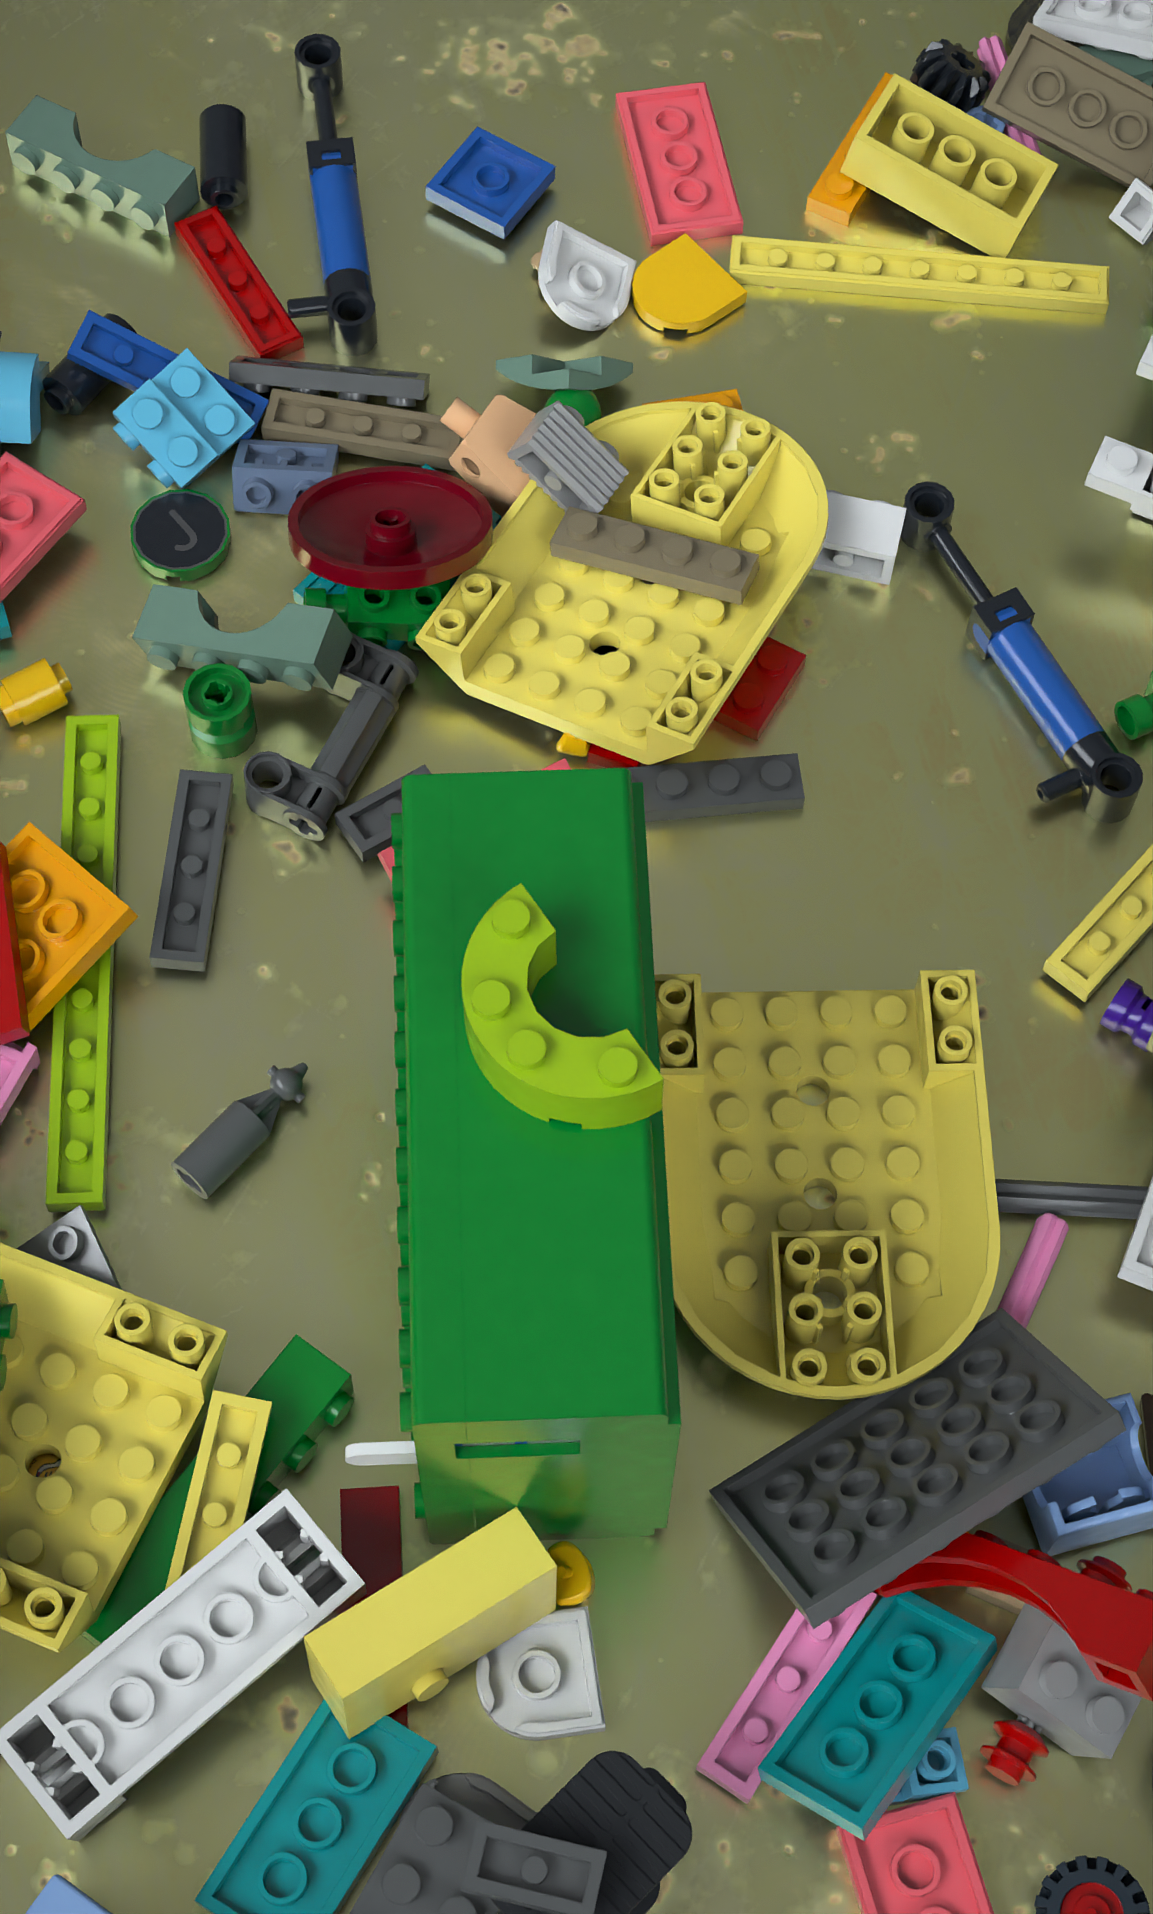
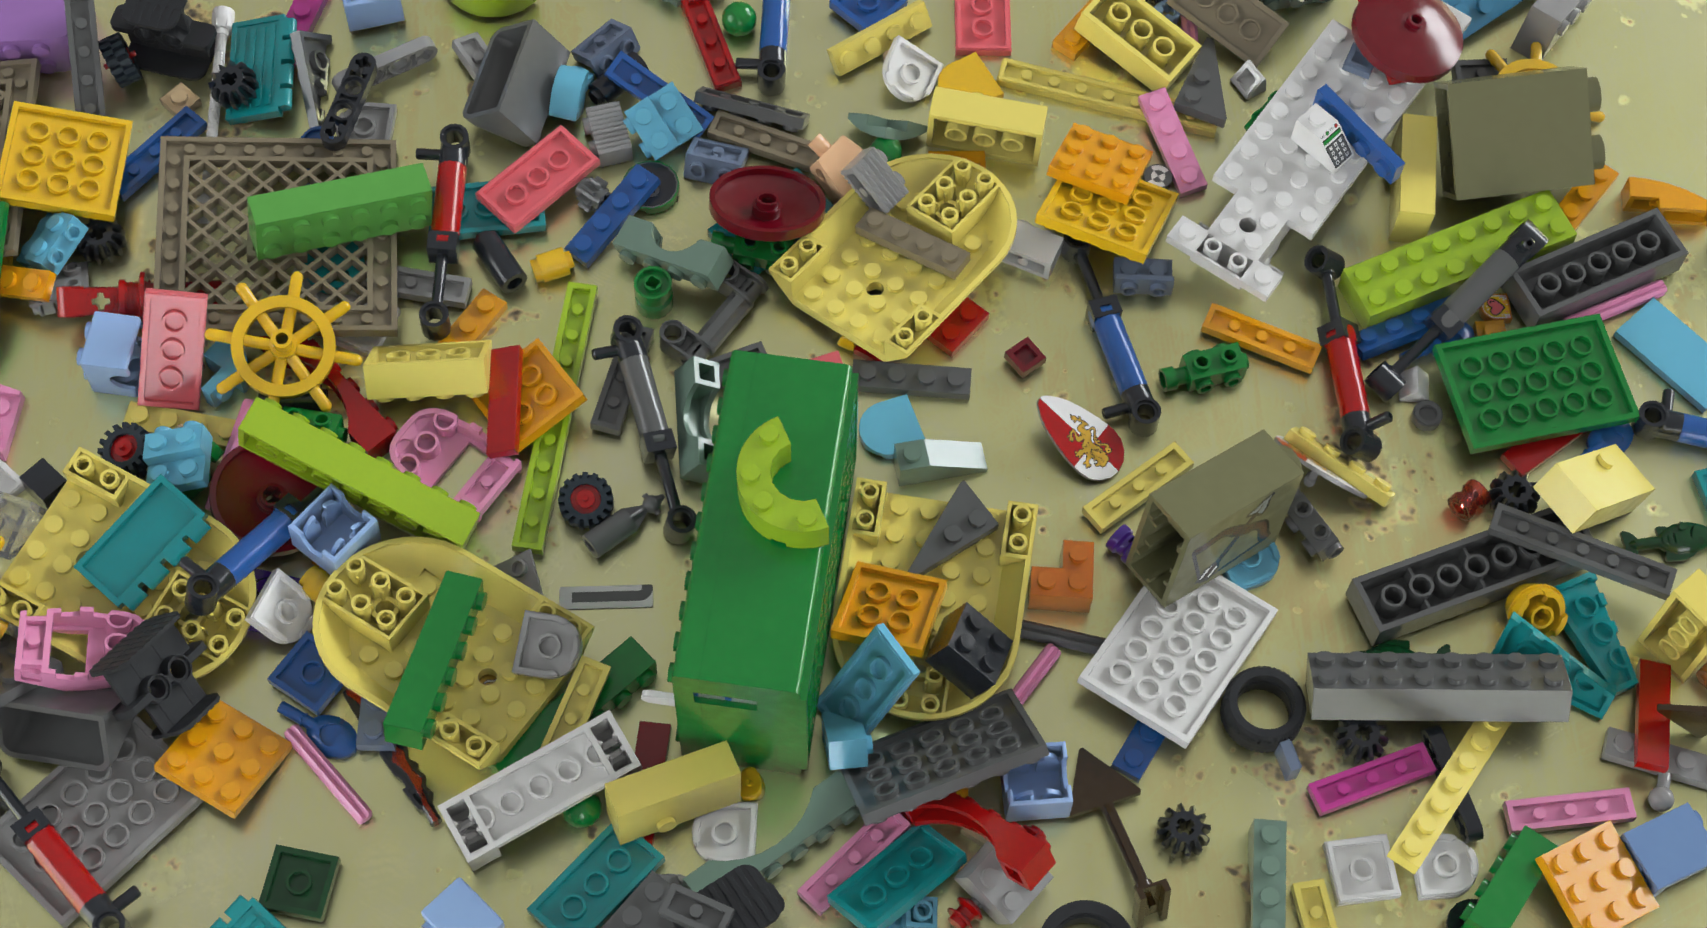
camera: 10 degrees right, 0 degrees up
none -> light grey tile [512,610,583,679]
none -> black wheel [558,472,614,530]
none -> sticker [559,584,653,610]
none -> green piece [563,794,602,828]
none -> blue plate [564,164,661,268]
none -> sand blue bracket [571,19,640,78]
none -> dark grey gear [575,176,611,213]
none -> light grey brick [582,101,633,168]
none -> black piece [591,315,697,544]
none -> sand green arch [674,356,720,483]
none -> sand green arch [682,770,860,892]
none -> green piece [722,2,757,37]
none -> medium azure tile [818,623,921,735]
none -> medium azure slope [821,711,873,770]
none -> light yellow plate [827,0,932,77]
none -> light orange plate [830,561,947,658]
none -> medium azure tile [859,394,925,459]
none -> sand green slope [893,439,988,486]
none -> dark grey wing [908,480,999,575]
none -> black brick [925,602,1013,700]
none -> light yellow brick [926,86,1048,166]
none -> dark red plate [1004,337,1046,378]
none -> orange brick [1028,540,1094,613]
none -> yellow plate [1034,180,1179,264]
none -> shield [1036,395,1125,481]
none -> light orange plate [1046,123,1153,205]
none -> sand blue bracket [1113,257,1174,297]
none -> bright pink plate [1138,87,1208,198]
none -> dark grey tile [1143,164,1172,189]
none -> dark grey wing [1174,37,1227,128]

